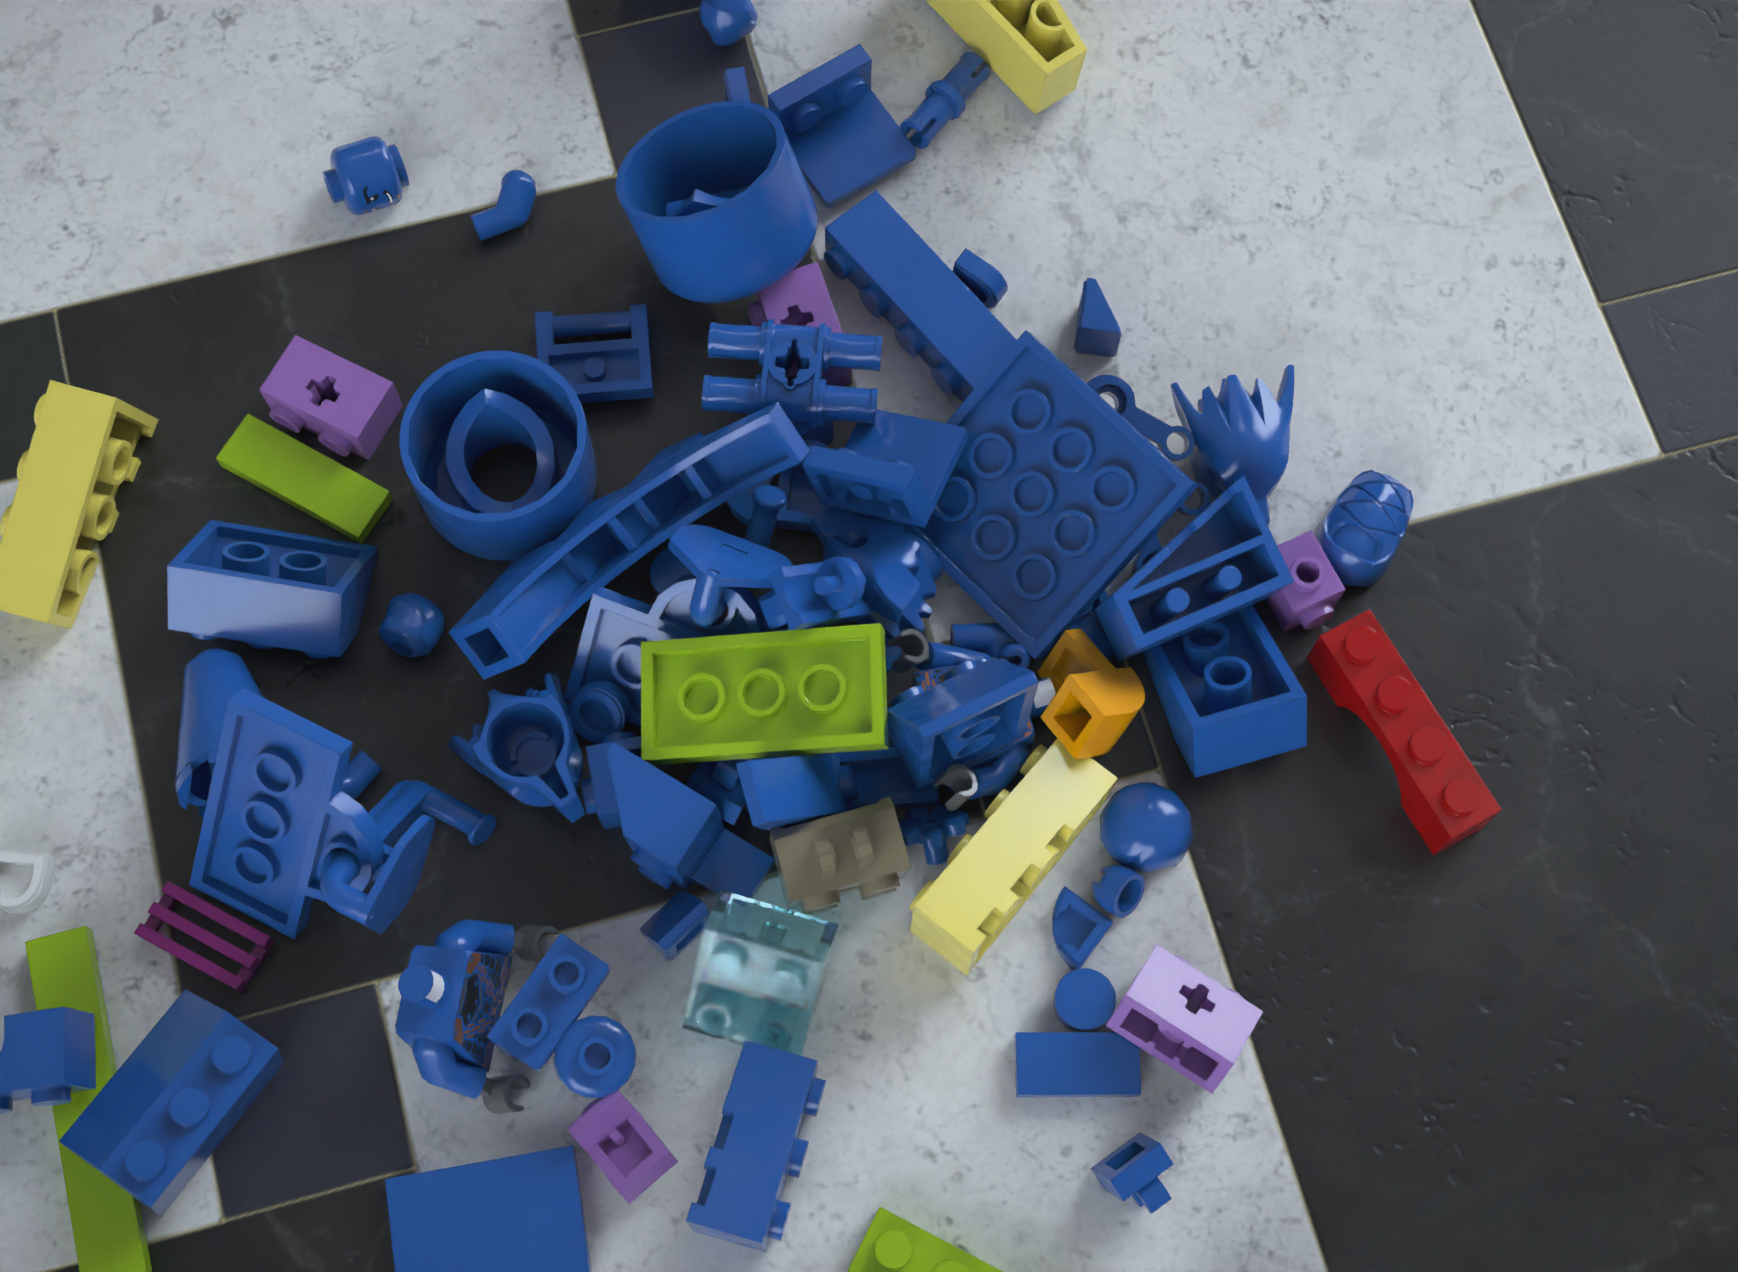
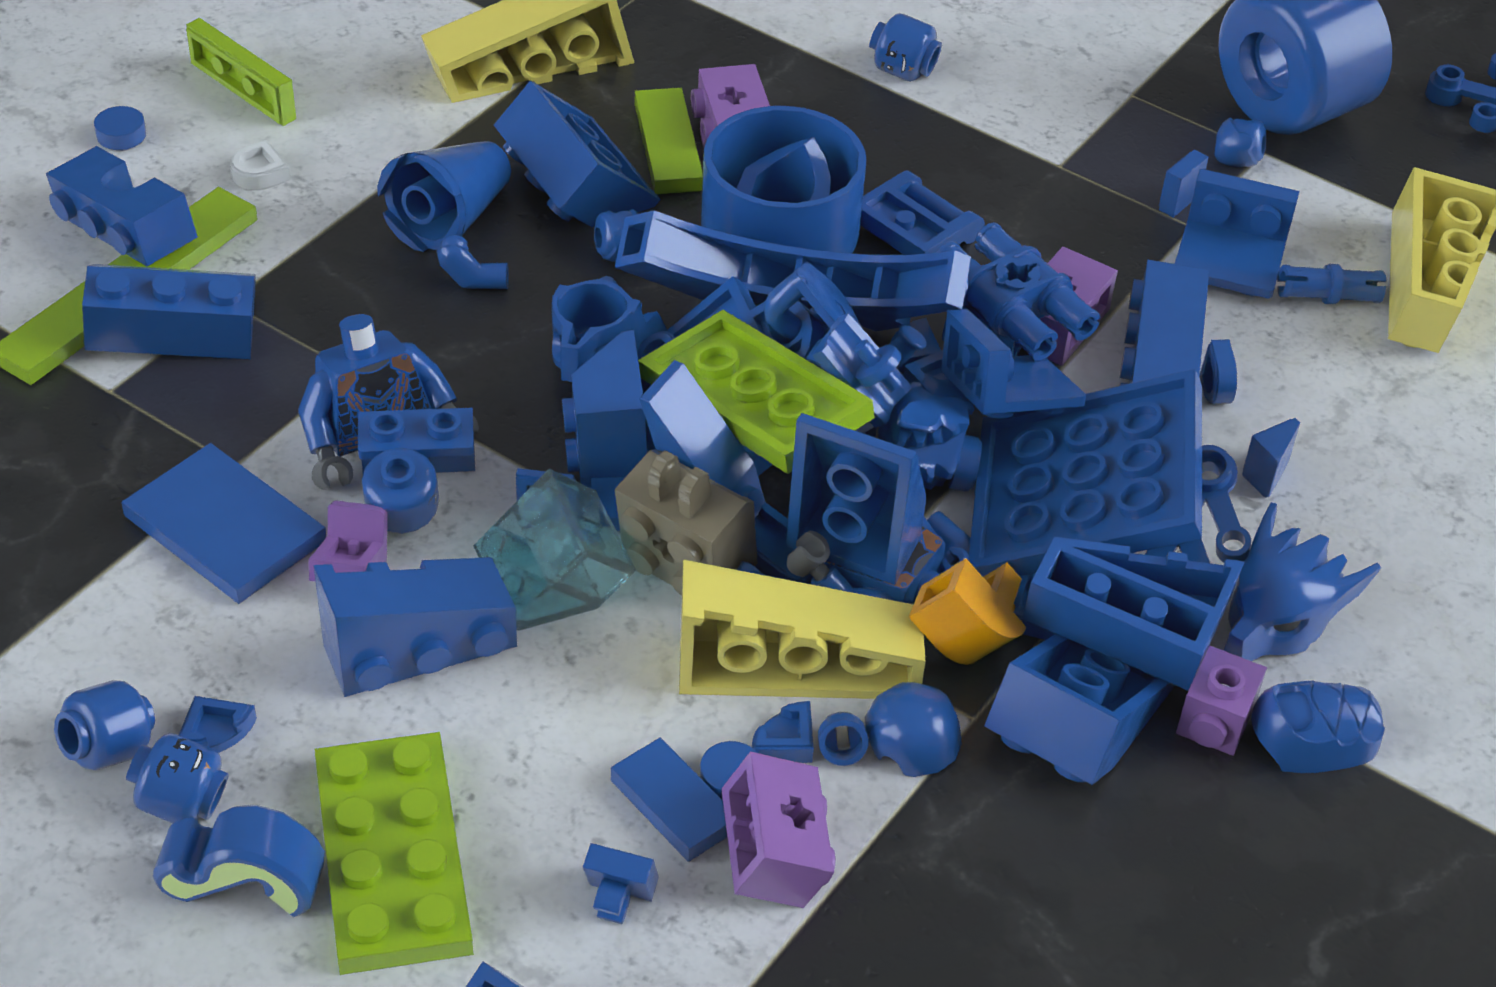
camera: 50 degrees right, 25 degrees down
magenta tile [134,880,275,994] -> none
blue plate [189,687,497,939] -> none
blue arm [470,169,537,241] -> none
blue piece [616,101,818,303] -> none
red arch [1307,609,1502,855] -> none

